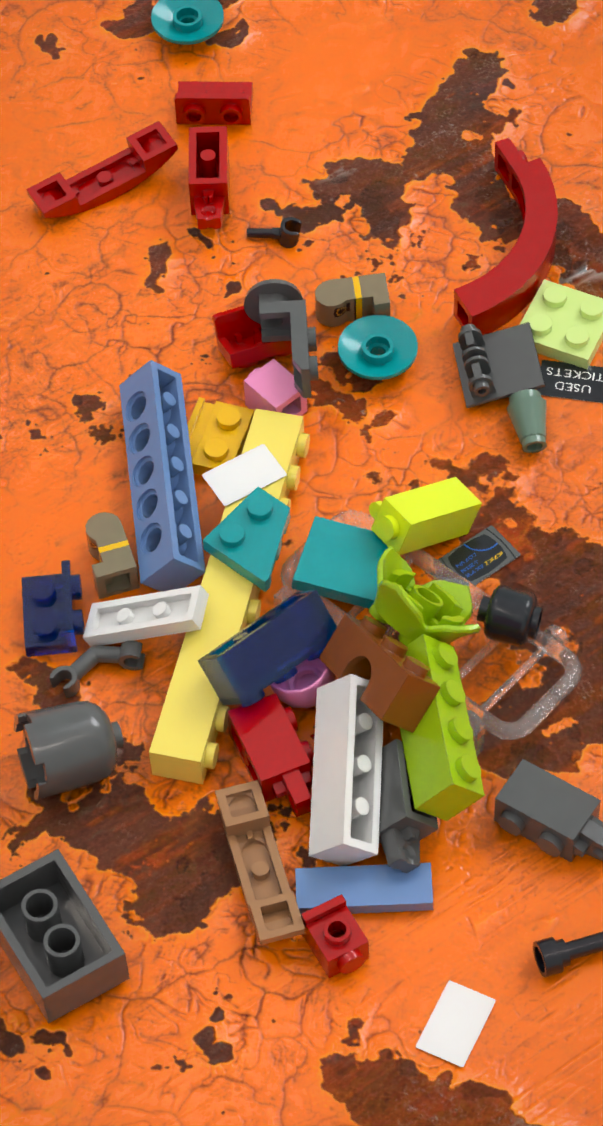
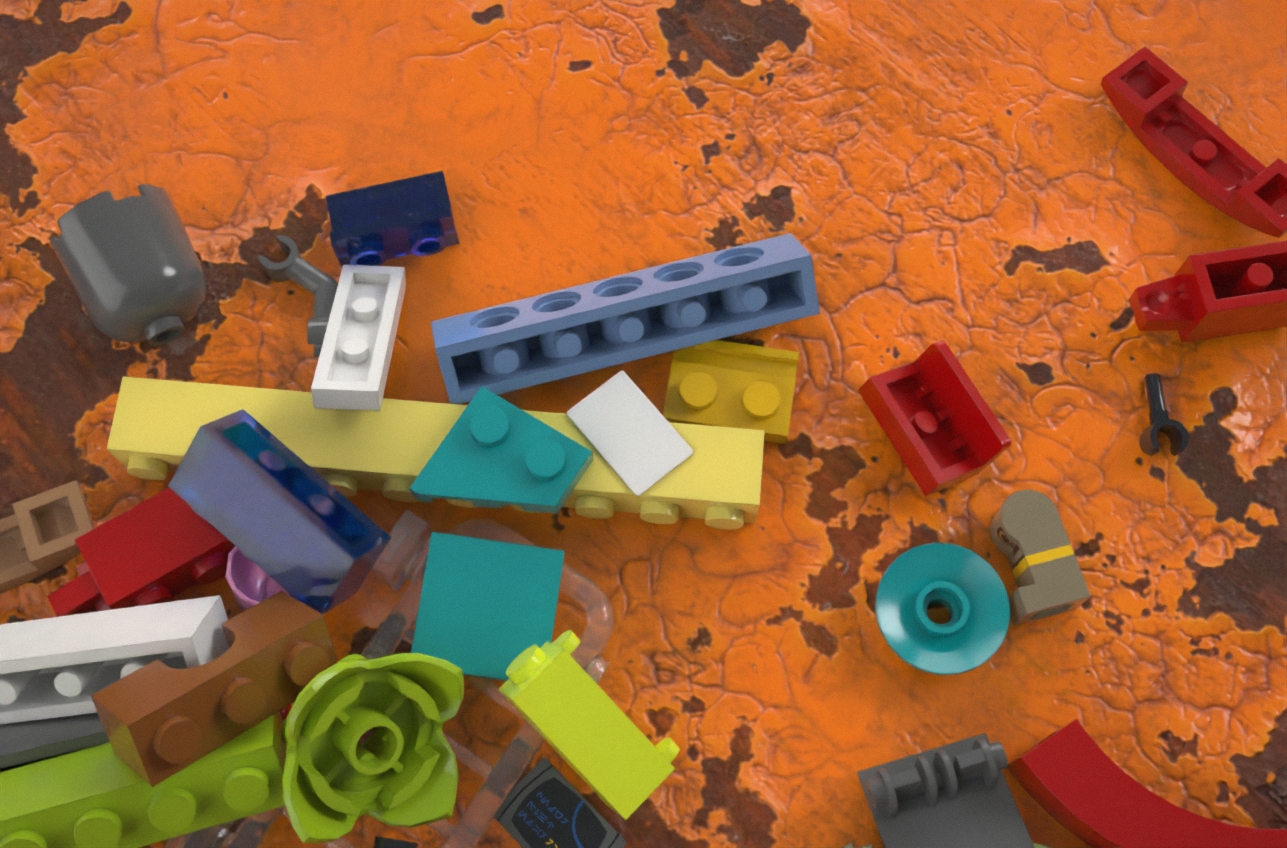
camera: 80 degrees right, 15 degrees up
dark tan leg [85,512,140,599] -> none
dark grey piece [244,279,319,398] -> none
bright pink brick [244,359,307,416] -> none

